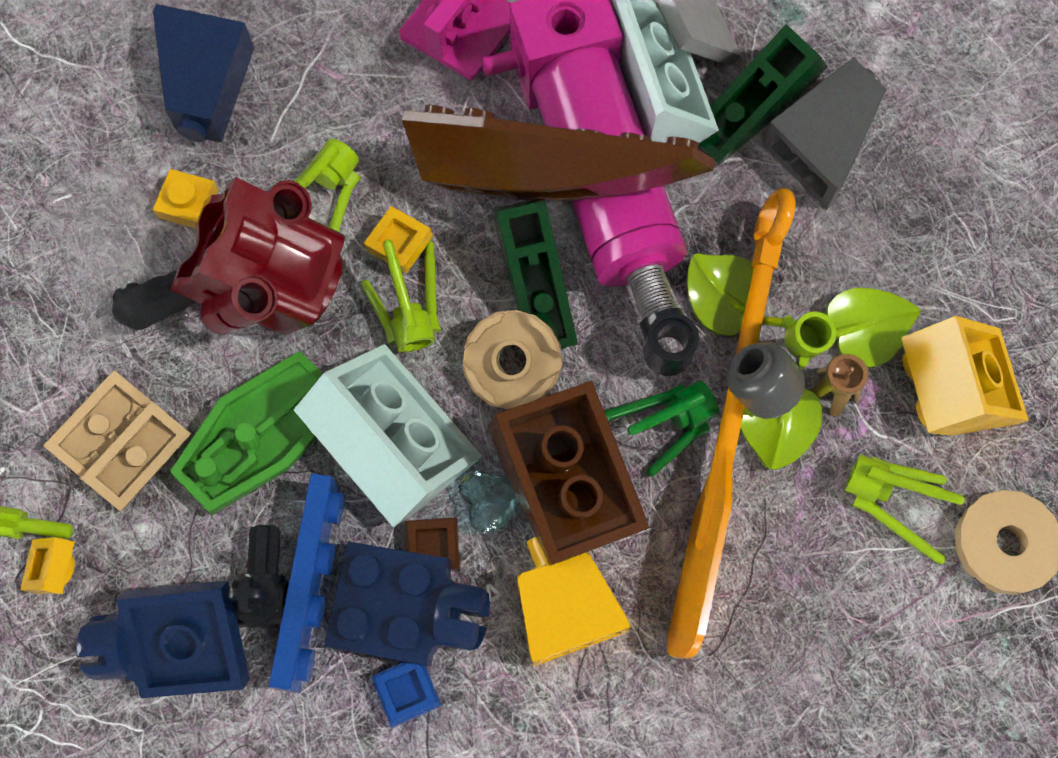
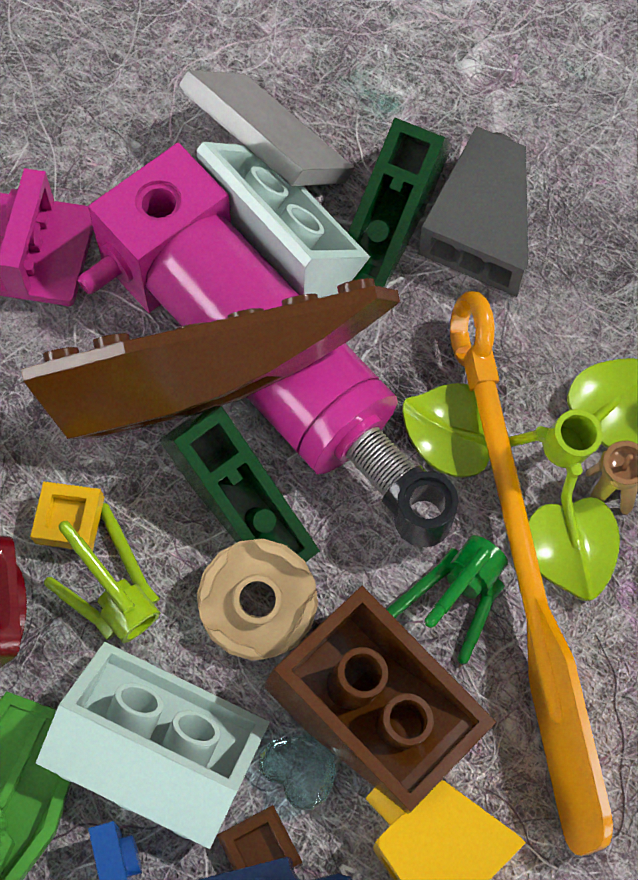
camera: 25 degrees left, 5 degrees down
dark grey head [727,342,806,419] -> none

